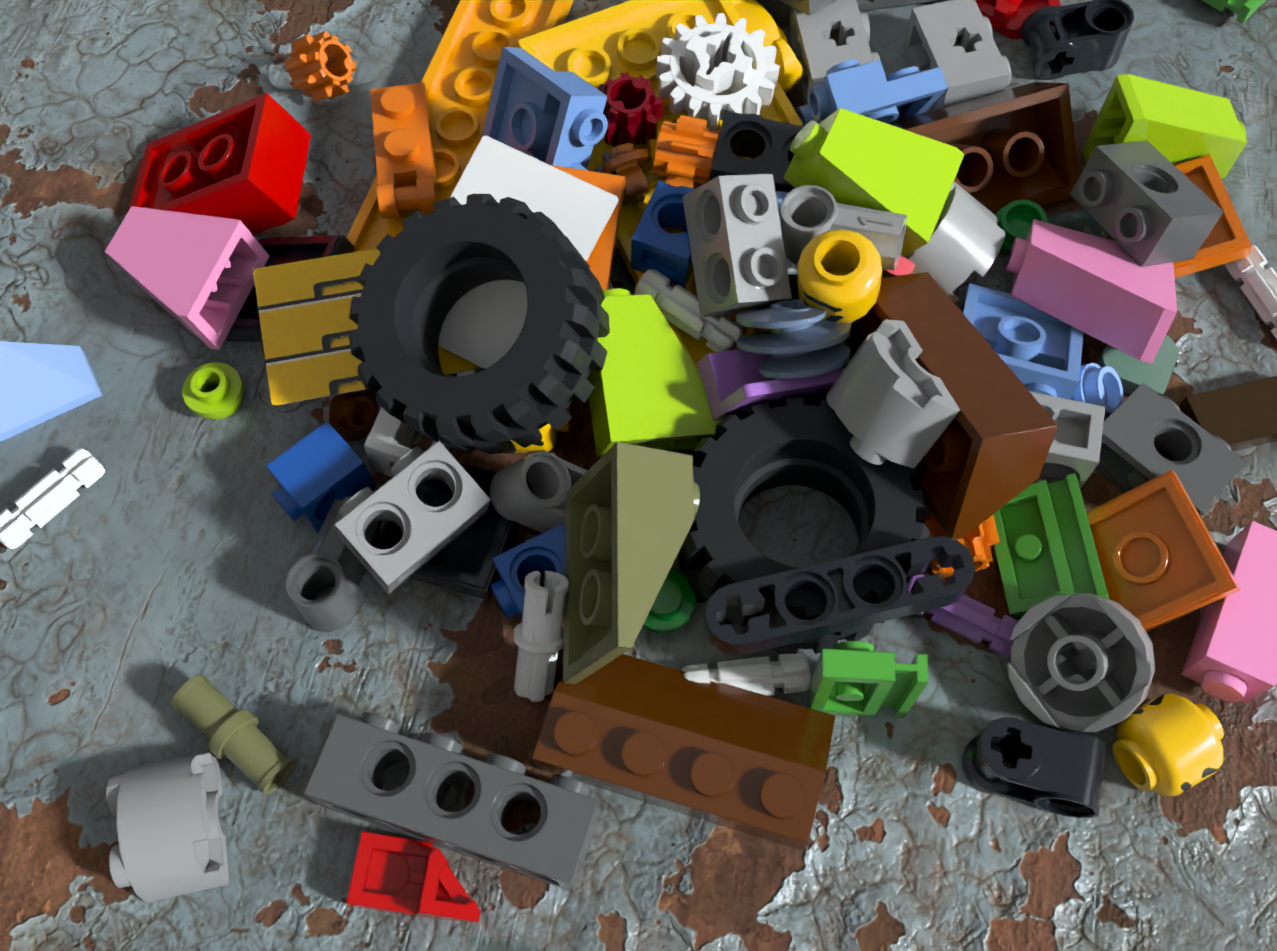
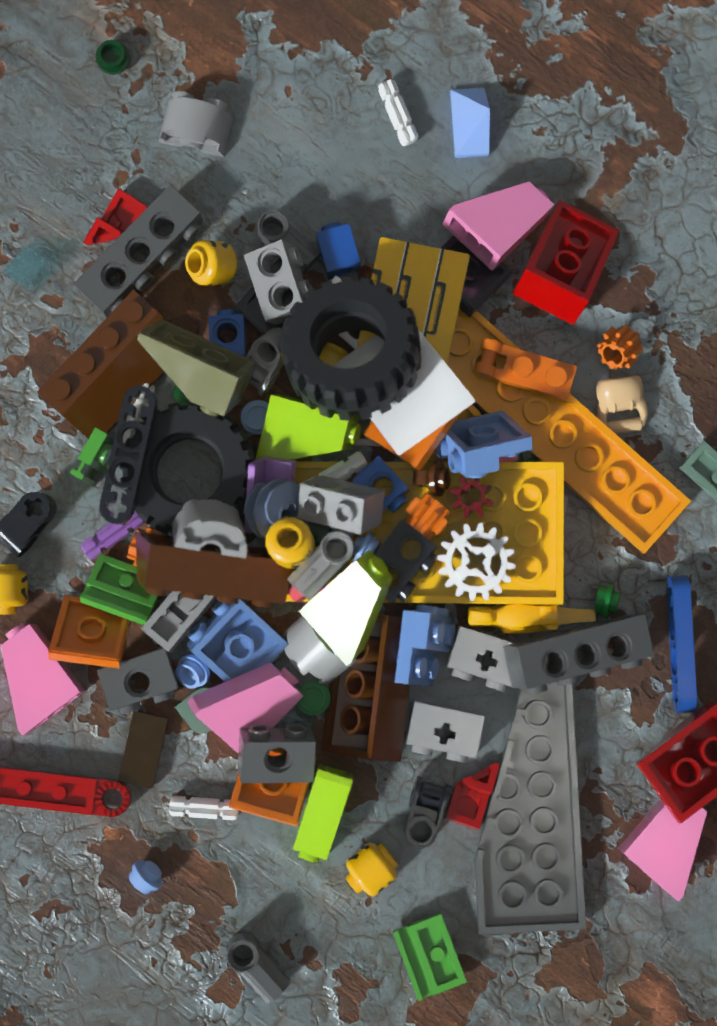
camera: 110 degrees right, 20 degrees up
olive pin [171,674,297,795] -> none
lime plate [182,362,244,420] -> none
white axle [513,571,569,702] -> none
light grey cylinder [1008,593,1155,732] -> none
none -> yellow head [185,240,238,286]
none -> yellow head [345,842,399,896]
none -> tan piece [596,375,648,434]

